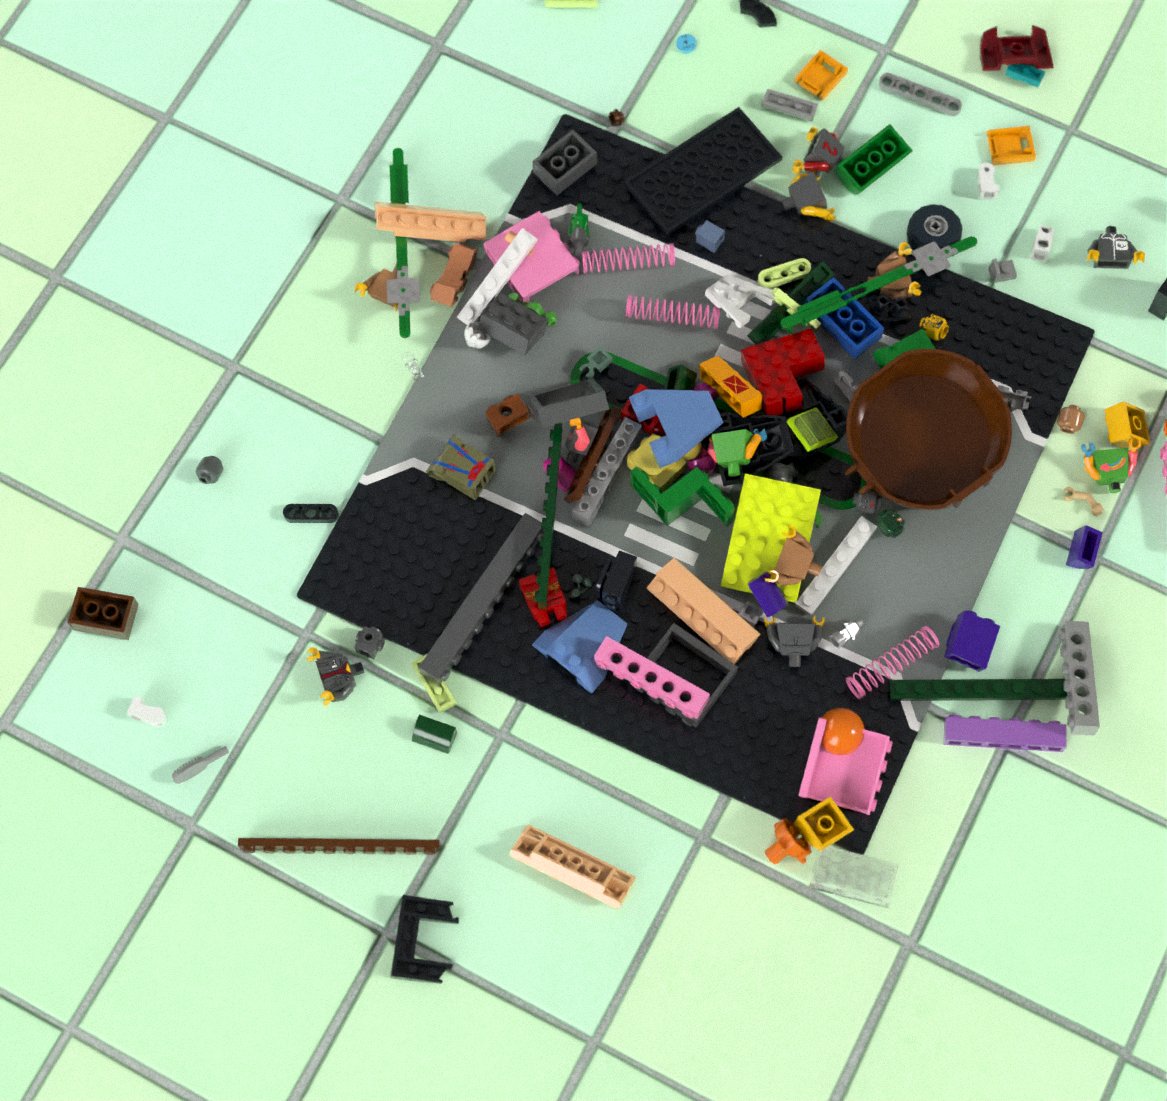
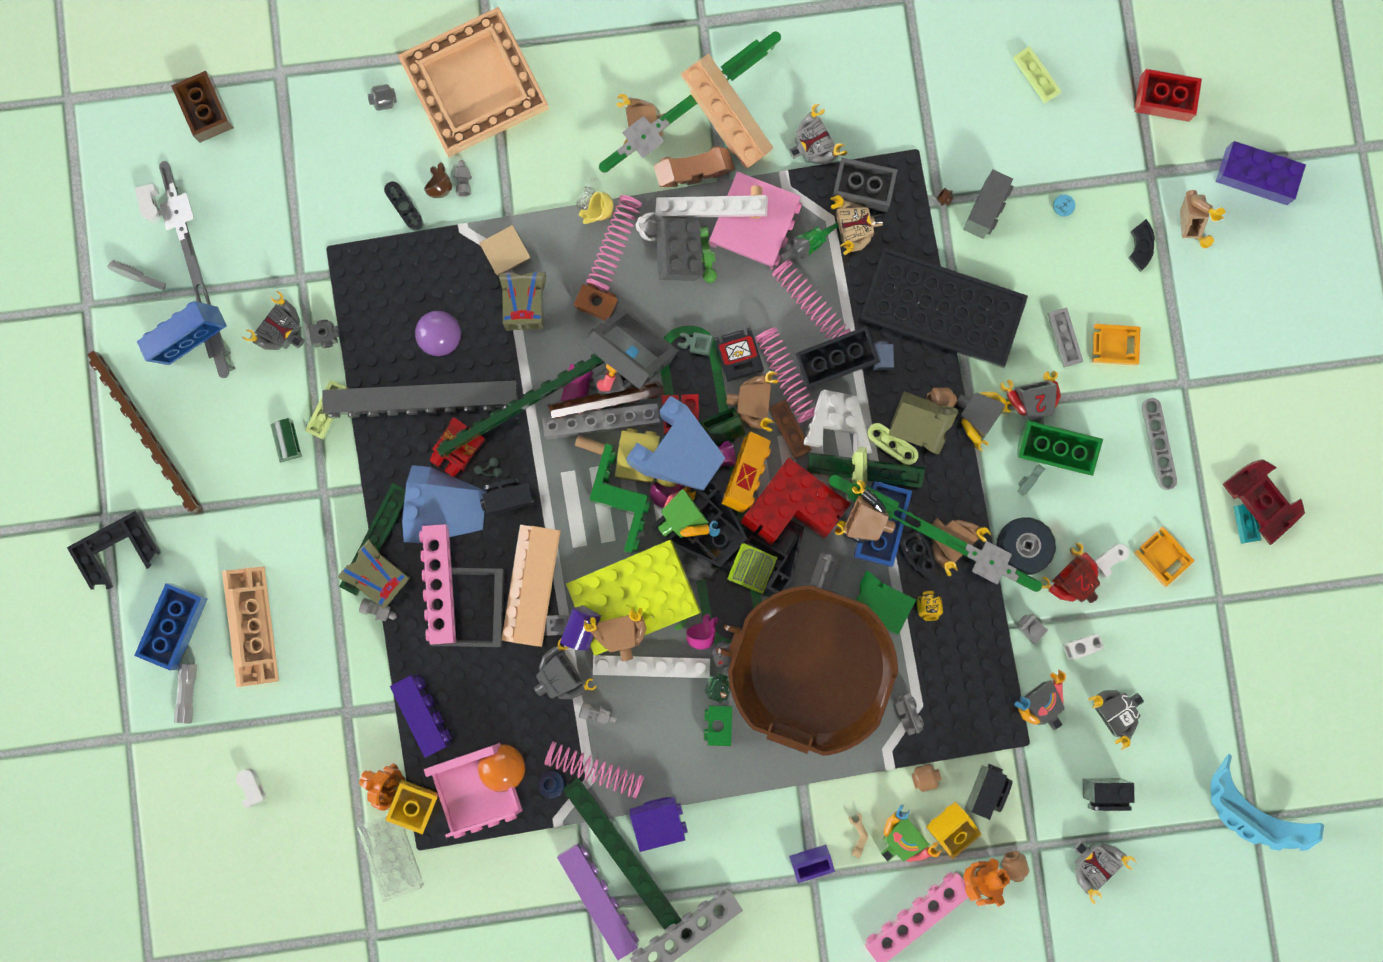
camera: 50 degrees right, 15 degrees up
none -> blue brick [134,583,208,671]
none -> brick [136,301,227,365]
none -> dark grey piece [159,161,235,378]
none -> light grey axle [174,664,197,724]
none -> white leg [236,769,268,808]
none -> olive piece [337,539,410,609]
none -> dark green plate [339,483,406,596]
none -> light grey piece [359,598,397,621]
none -> dark purple brick [389,675,452,758]
none -> light nougat tile [398,7,549,158]
none -> medium lavender piece [415,311,461,356]
none -> reddish brown piece [424,162,452,198]
none -> light grey piece [453,160,472,197]
none -> tan tile [479,225,531,277]
none -> dark blue piece [539,771,564,799]
none -> light nougat hinge [575,435,605,455]
none -> light yellow piece [579,191,614,224]
none -> bright pink piece [586,195,642,292]
none -> dark pink piece [686,614,718,650]
none -> green brick [704,705,733,746]
none -> container [714,327,764,382]
none -> medium nougat torso [726,371,778,432]
none -> reddish brown plate [769,399,812,459]
none -> light grey torso [789,104,847,164]
none -> black brick [795,326,881,390]
none -> tan torso [831,195,883,255]
none -> medium nougat torso [835,480,895,543]
none -> olive piece [889,391,958,454]
none -> medium nougat head [926,388,957,407]
none -> dark grey brick [963,169,1014,239]
none -> black brick [965,763,1013,820]
none -> torso [1015,670,1066,730]
none -> sand green plate [1017,464,1045,496]
none -> clear red torso [1042,543,1100,603]

